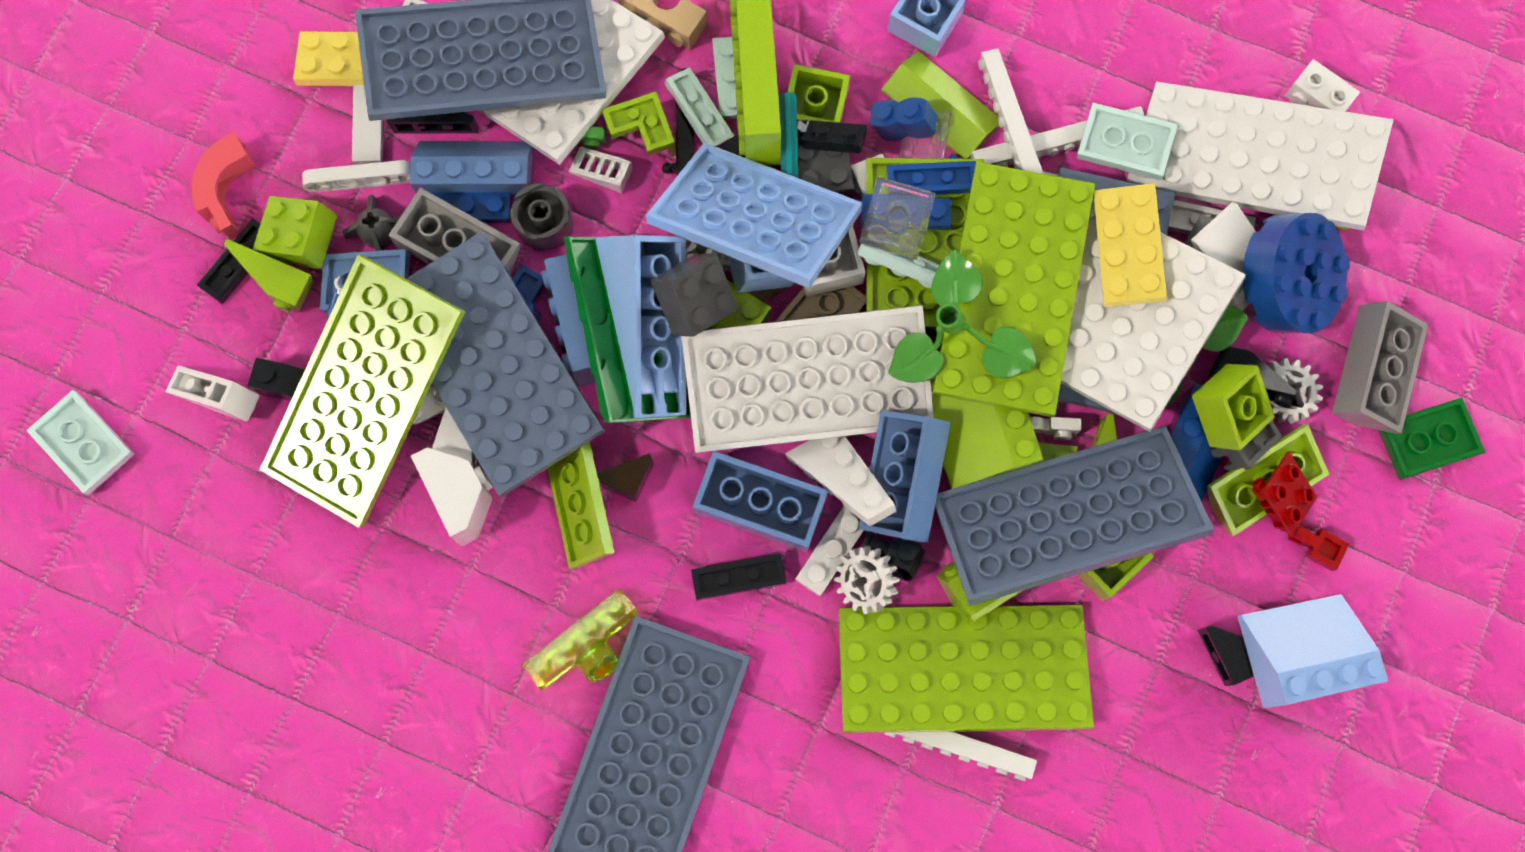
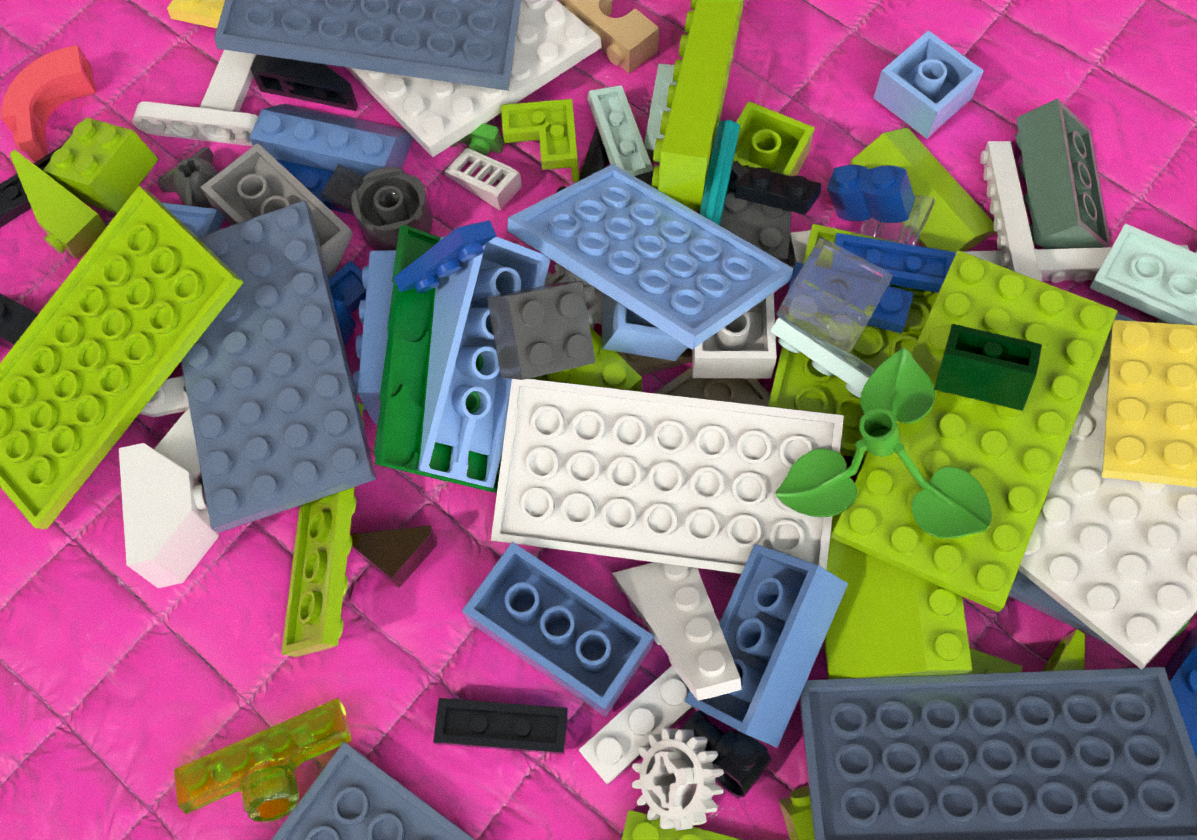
camera: 20 degrees right, 10 degrees down
white plate [1030,417,1081,440] -> none
none -> clear smoke tile [321,164,364,216]
none -> blue plate [393,220,497,293]
none -> dark green brick [934,324,1042,411]
none -> sand green slope [1015,98,1111,249]

